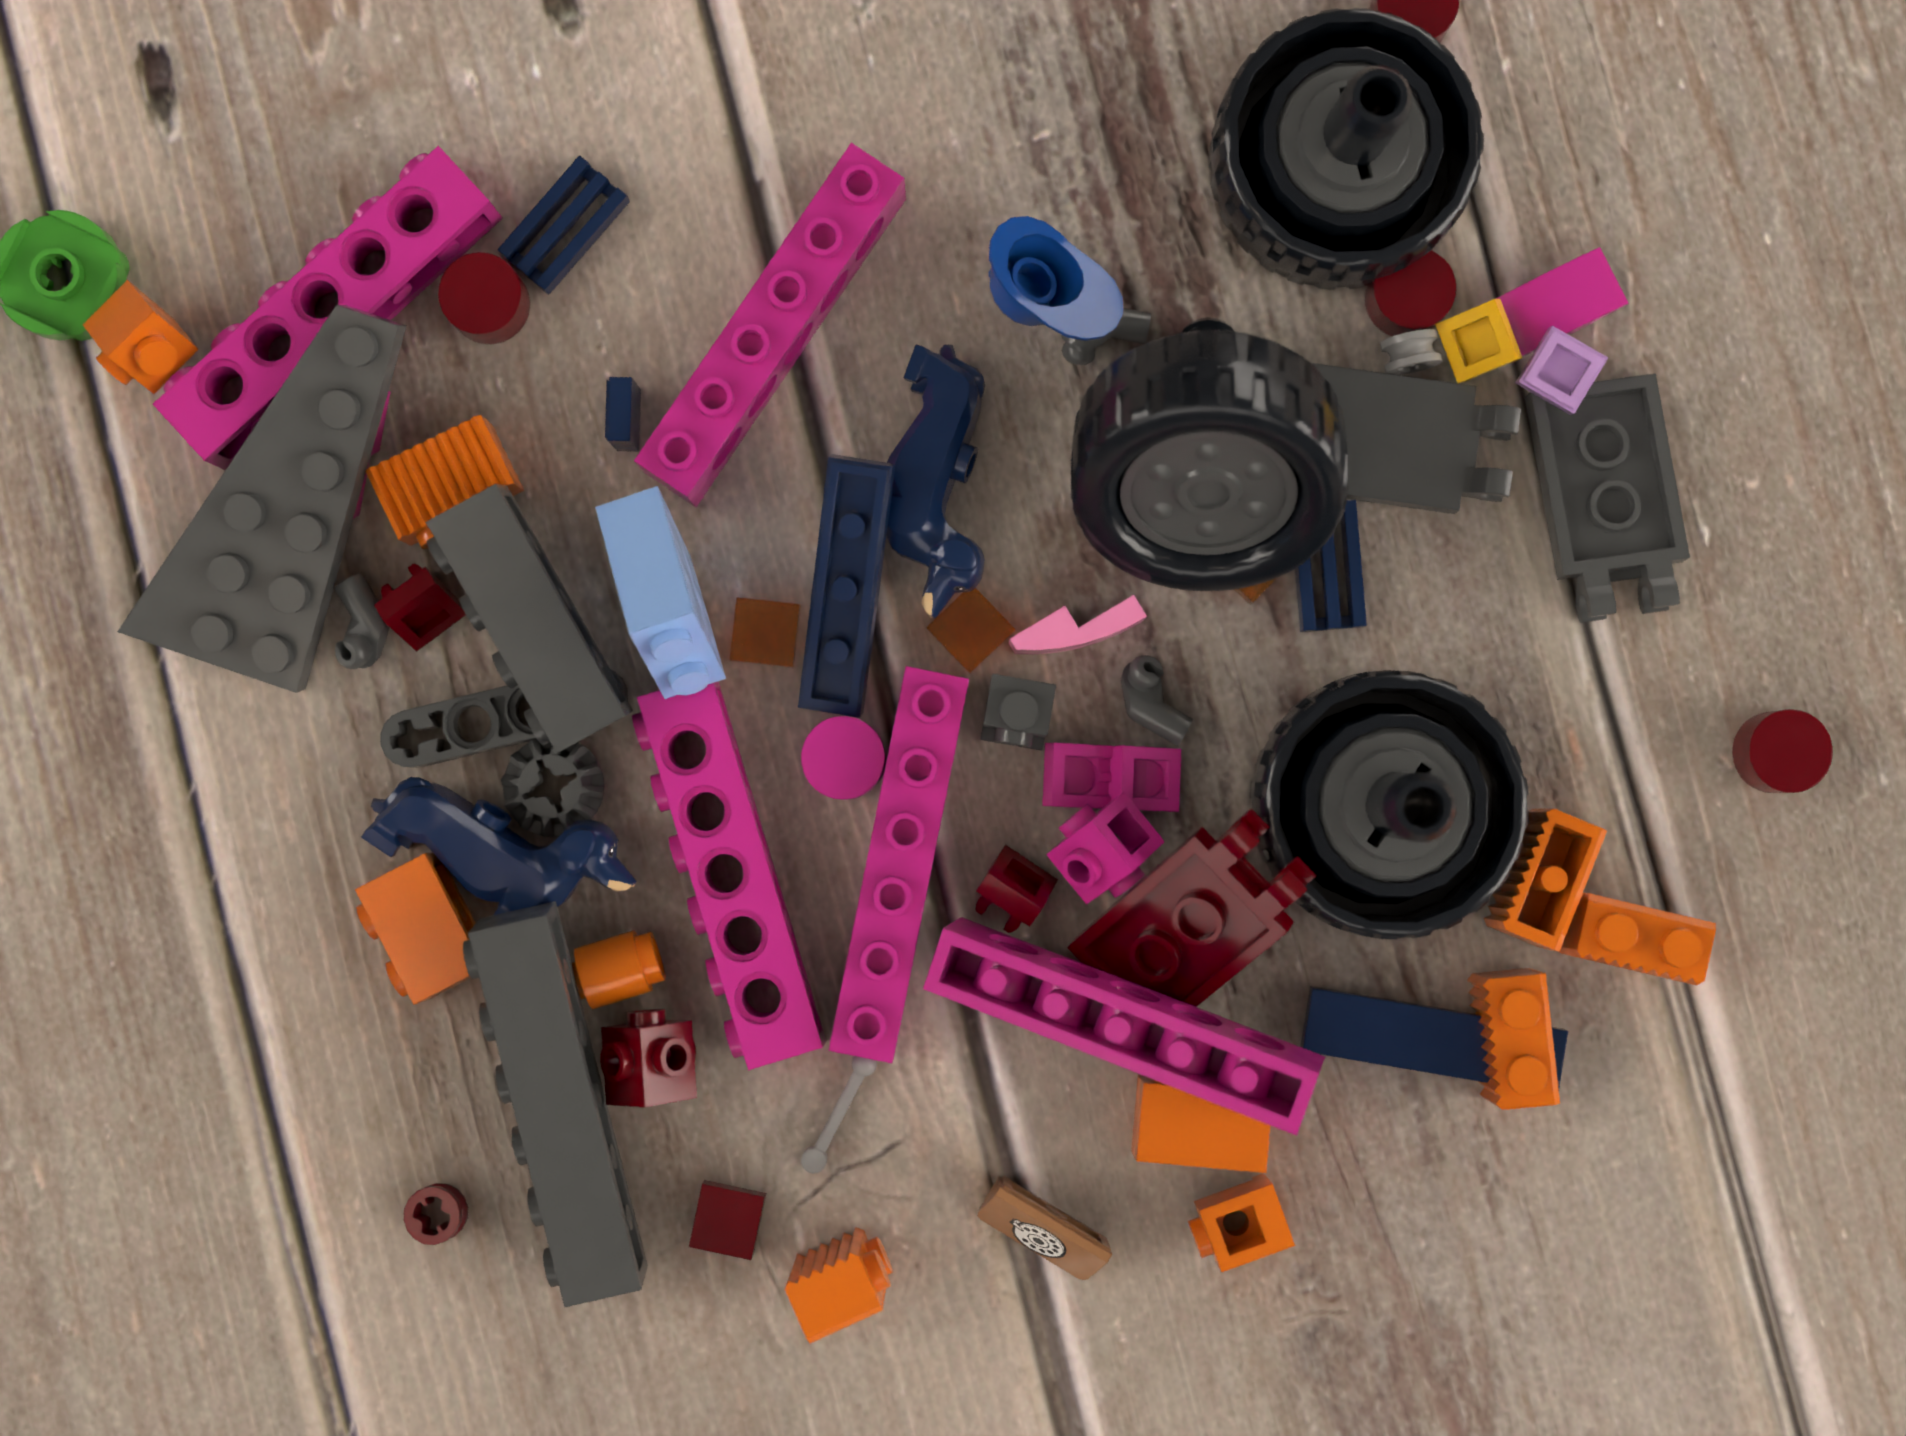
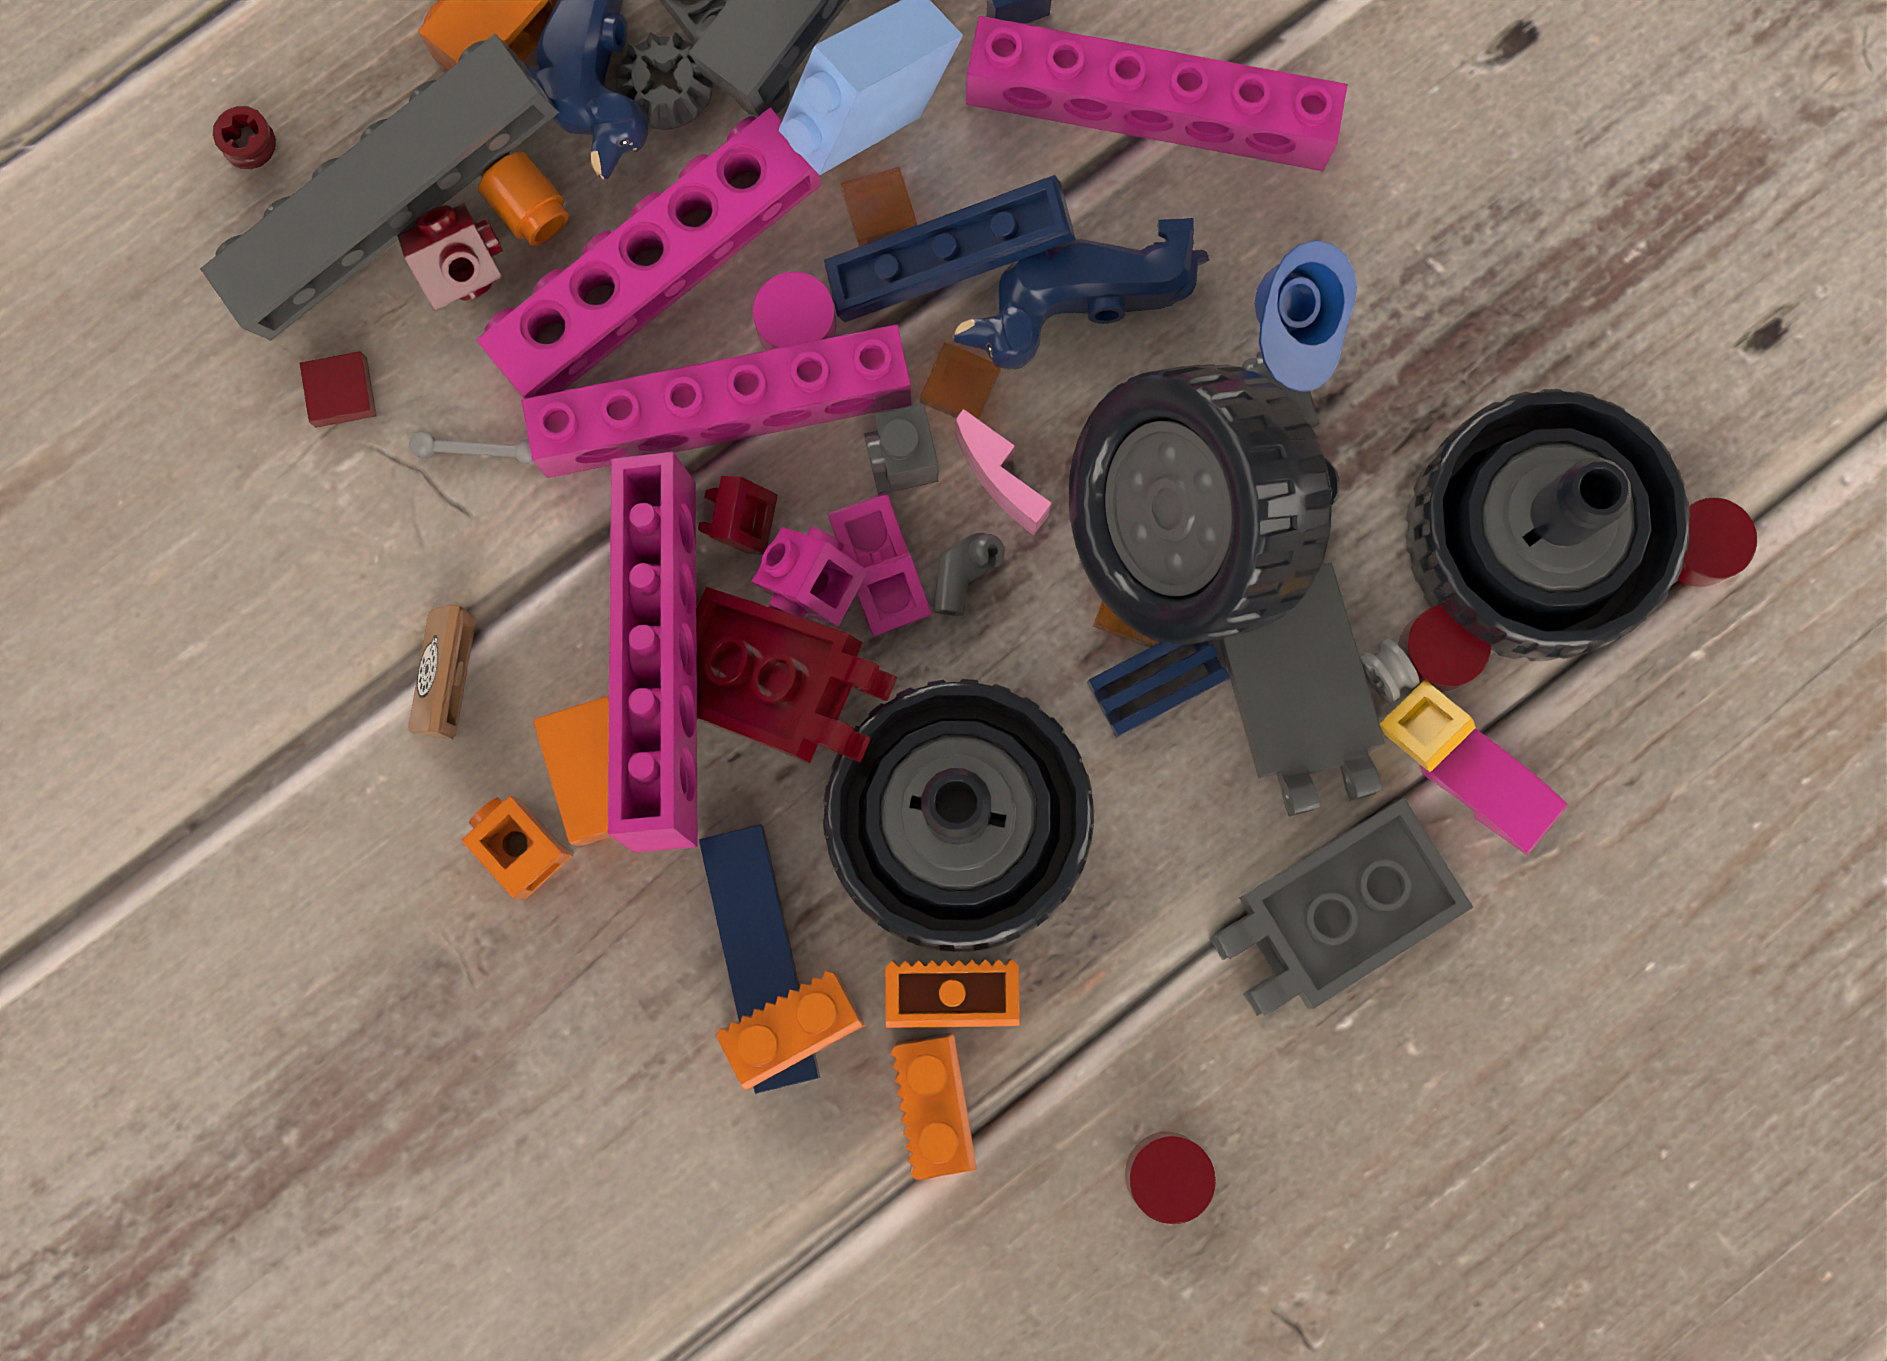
camera: 65 degrees right, 5 degrees down
orange brick [784,1227,893,1343] -> none
lavender tile [1515,326,1608,415] -> none

